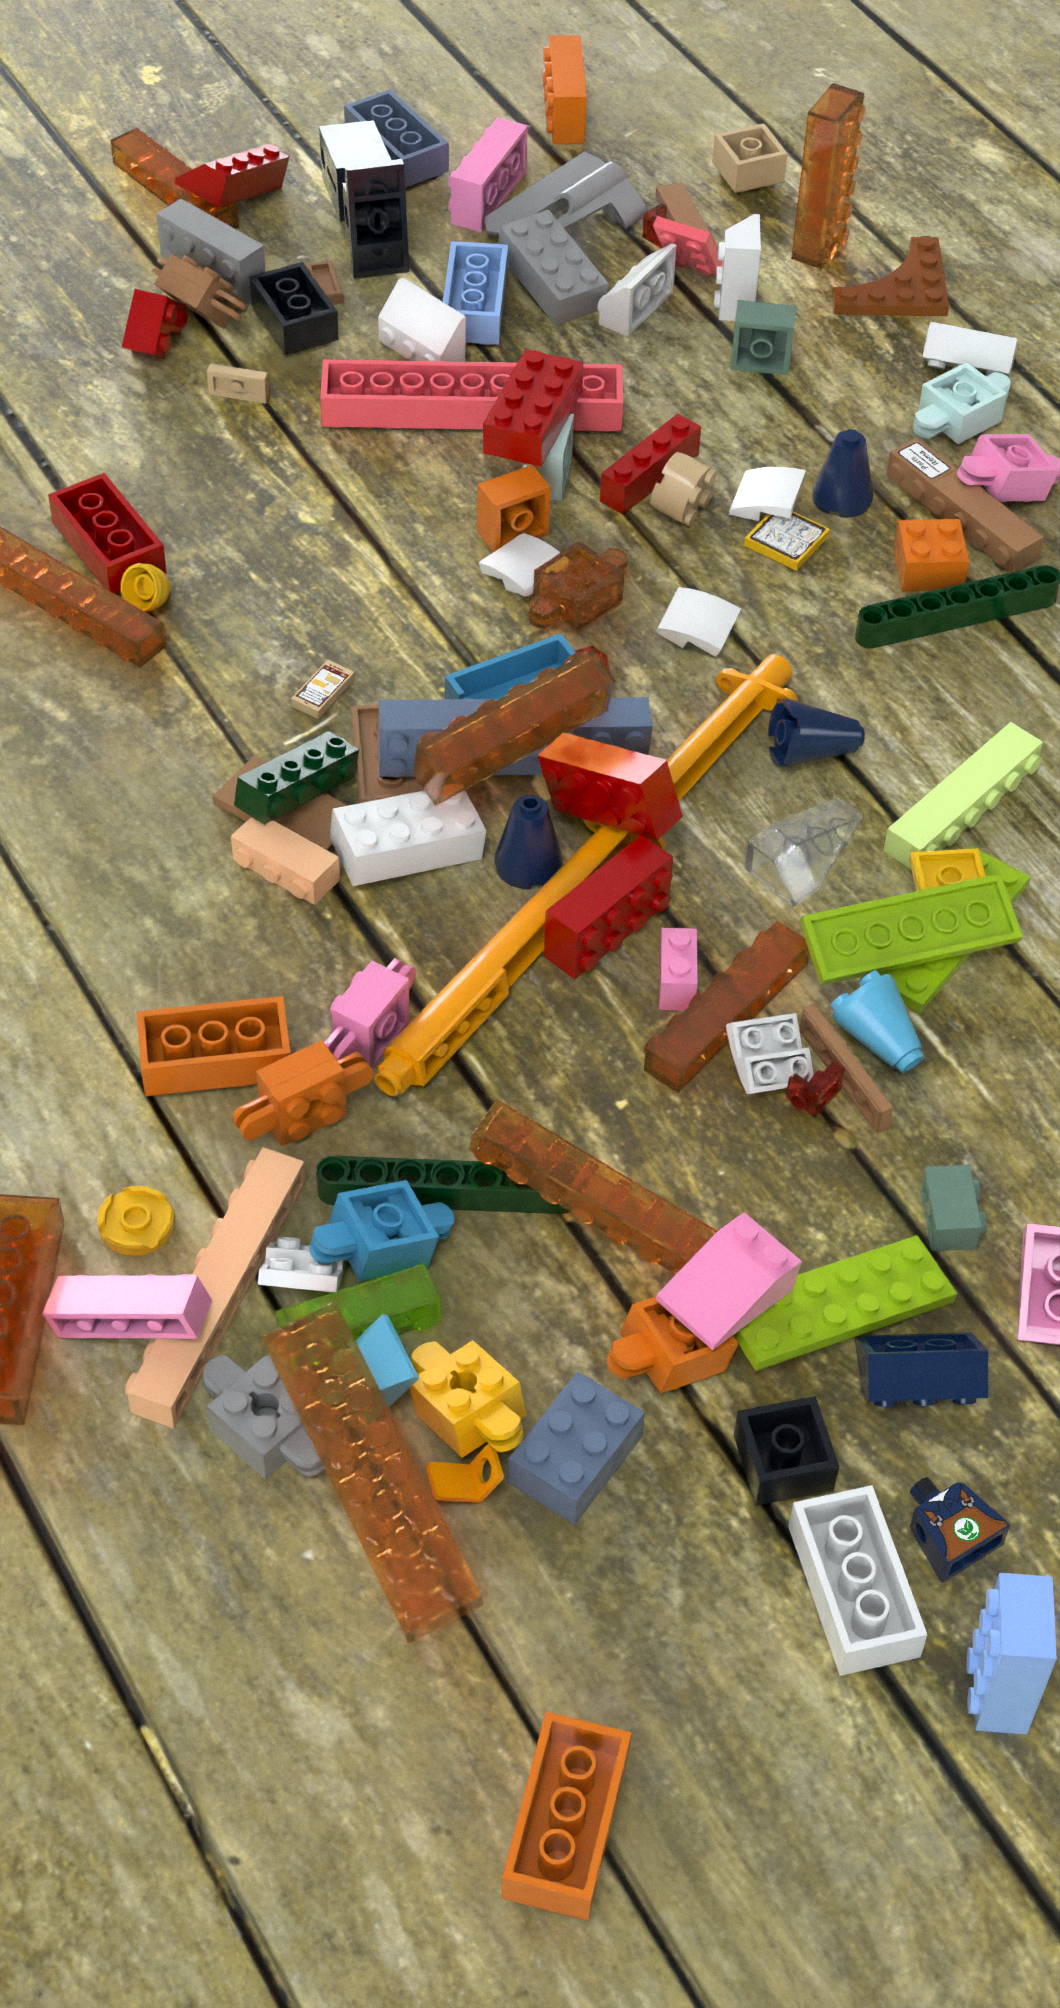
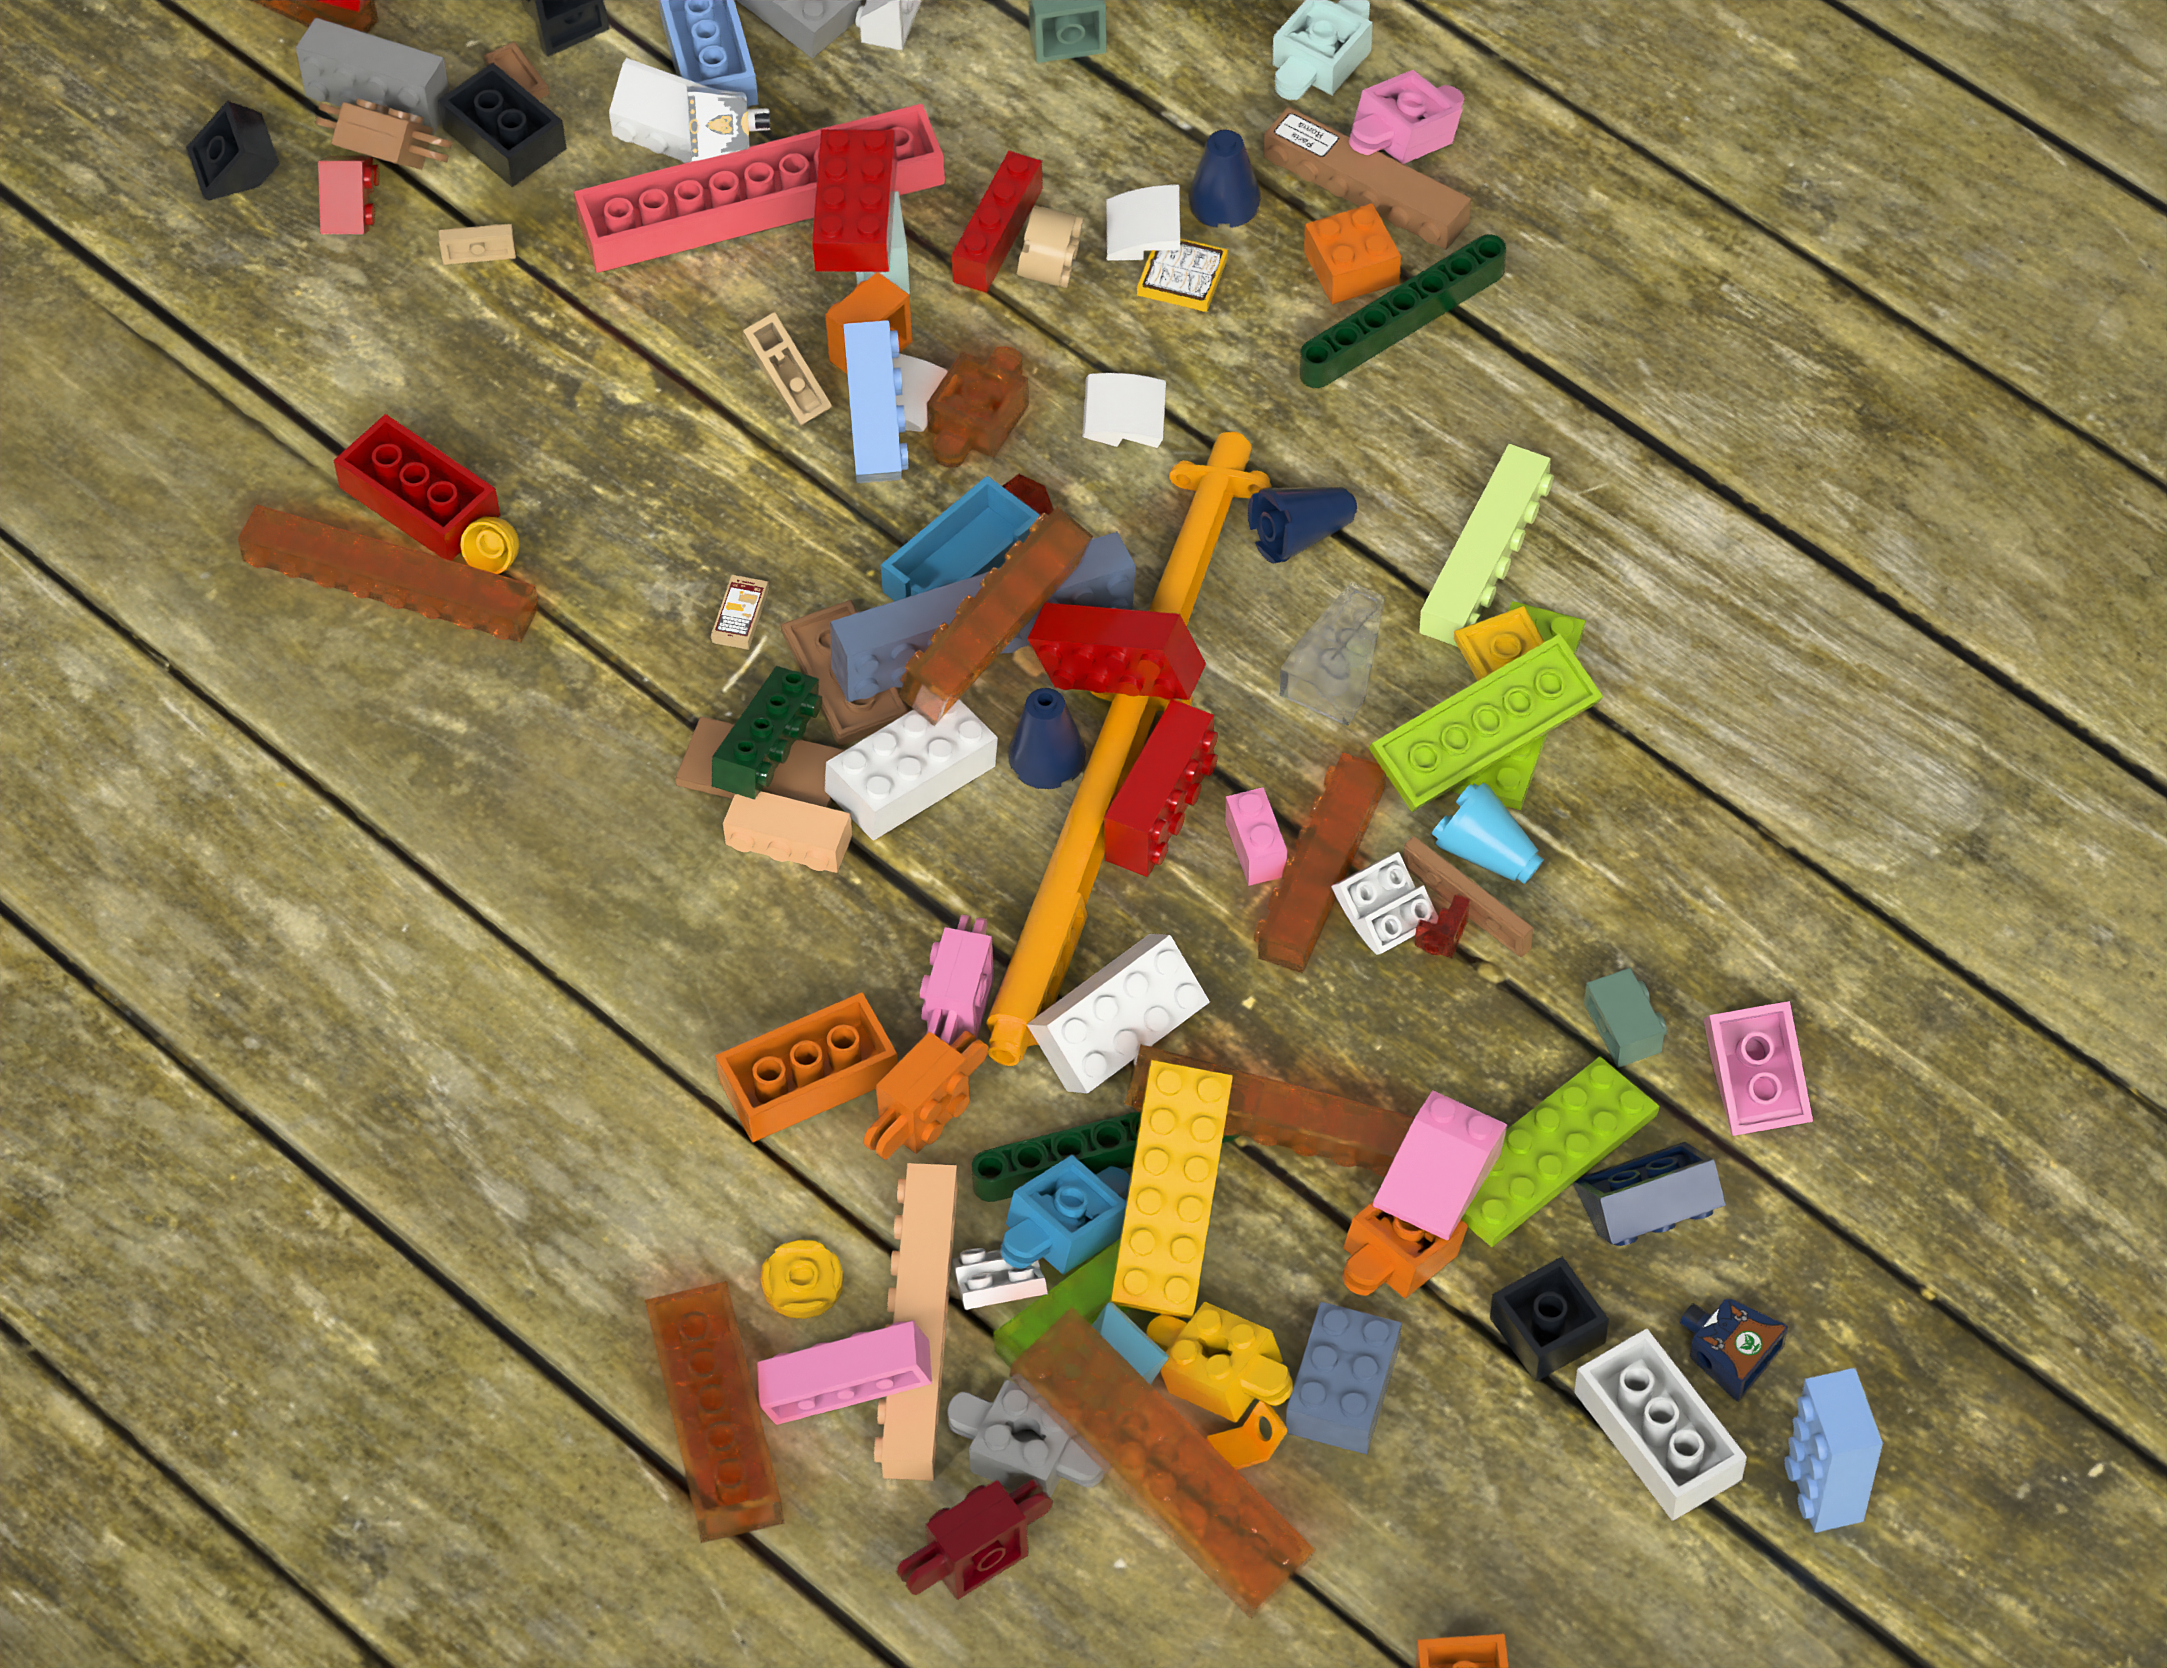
camera: 15 degrees left, 5 degrees up
none -> black slope [186,100,280,201]
none -> torso [686,86,770,161]
none -> tan slope [742,312,833,427]
none -> light blue brick [844,320,908,483]
none -> dark red brick [896,1479,1053,1600]
none -> white brick [1027,934,1210,1094]
none -> yellow plate [1110,1060,1233,1319]

